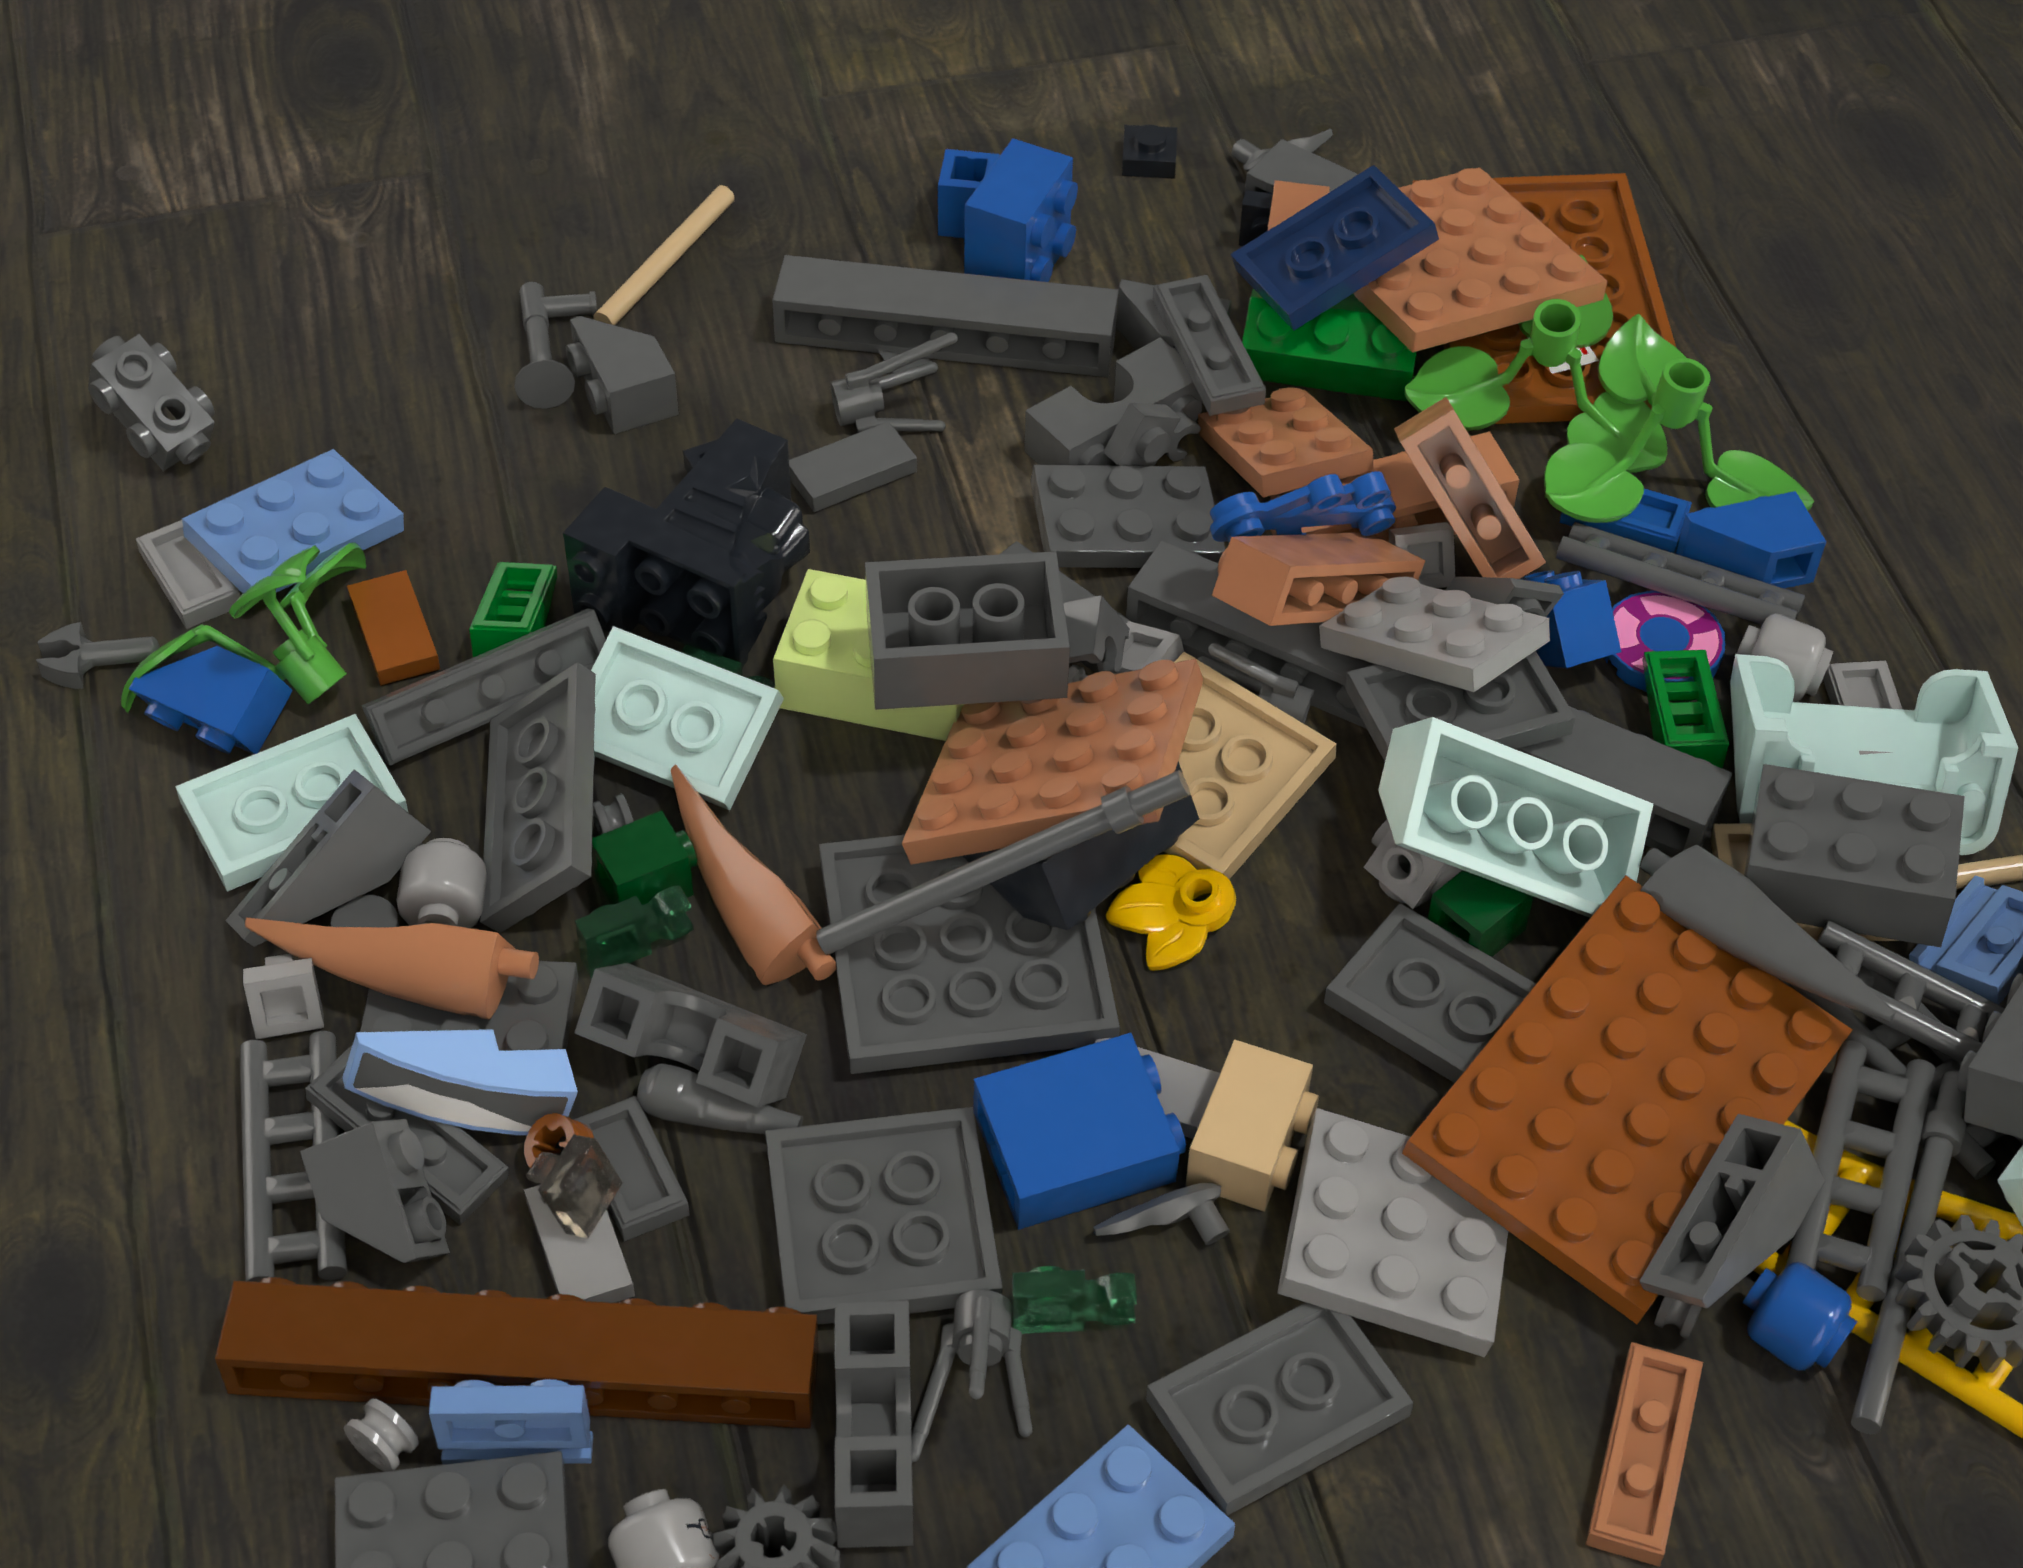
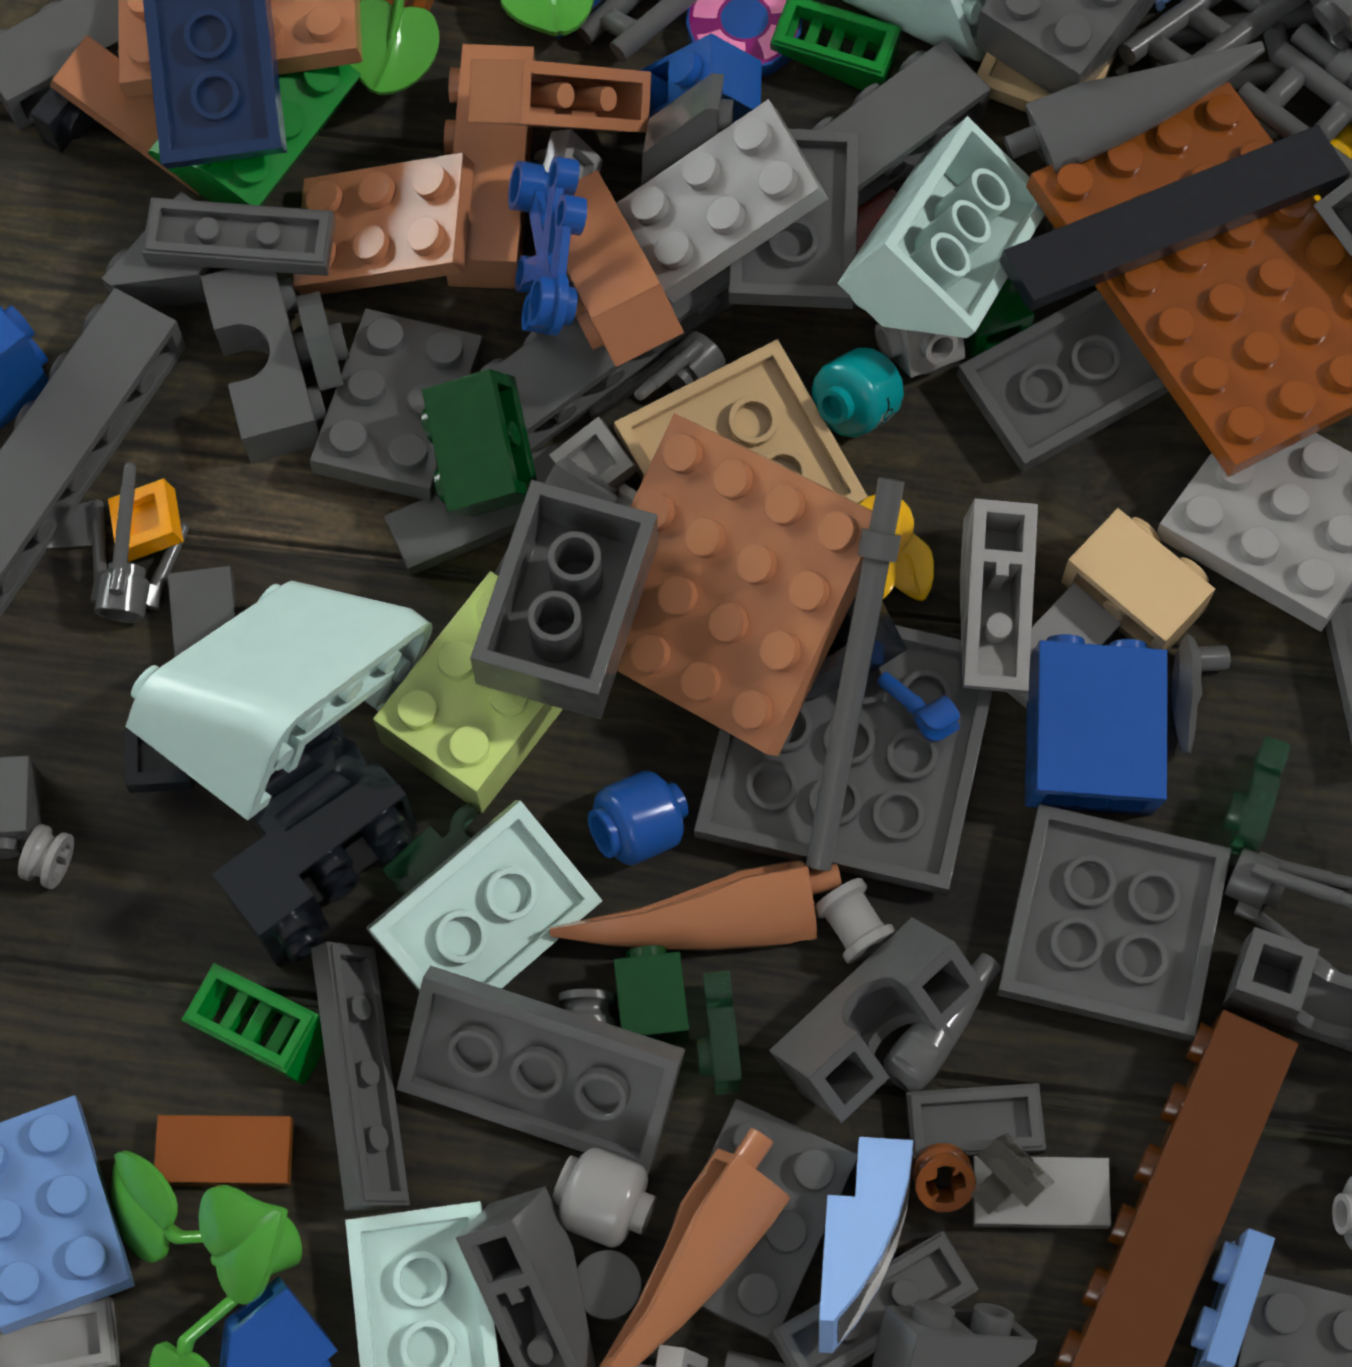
camera: 65 degrees left, 20 degrees up
none -> light grey bush [18,824,74,890]
none -> light orange plate [108,478,184,562]
none -> light aqua windscreen [126,581,433,821]
none -> dark green brick [421,369,537,517]
none -> blue head [588,770,689,866]
none -> teal head [811,347,904,438]
none -> light grey bush [814,878,896,965]
none -> blue hand [877,672,960,742]
none -> light grey slope [960,498,1038,693]
none -> black tile [999,125,1350,312]

